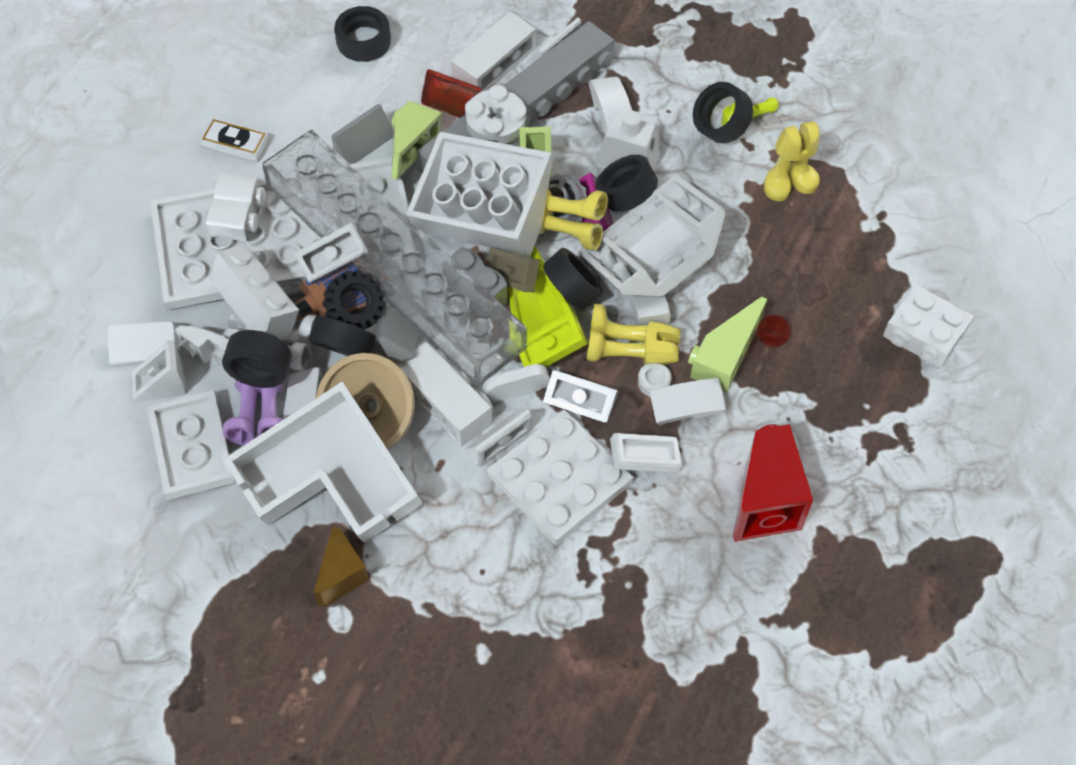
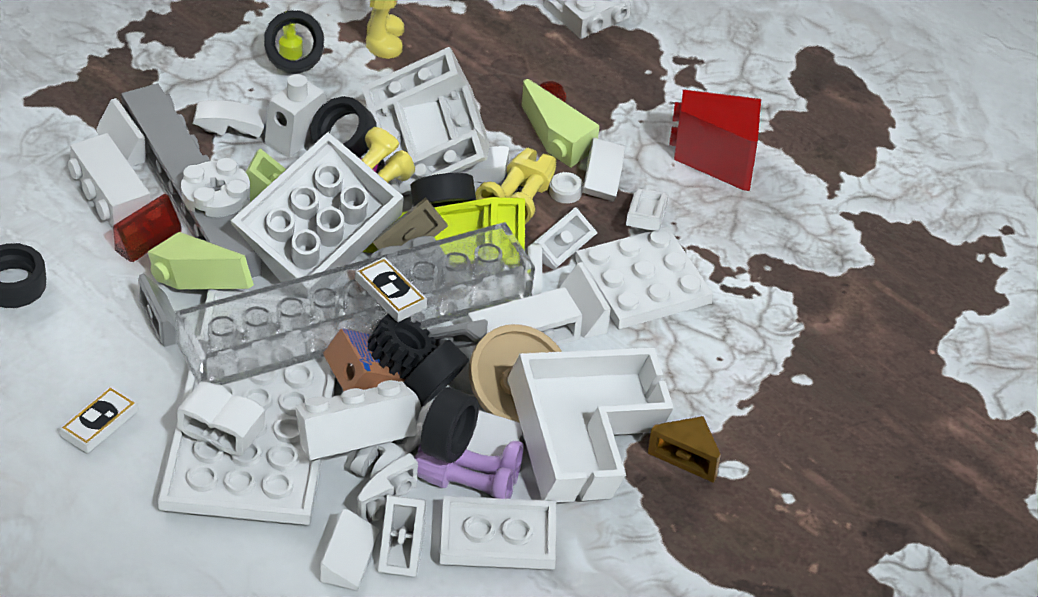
camera: 75 degrees left, 15 degrees down
white slope [293,222,368,283] -> none
none -> tile [355,257,427,322]

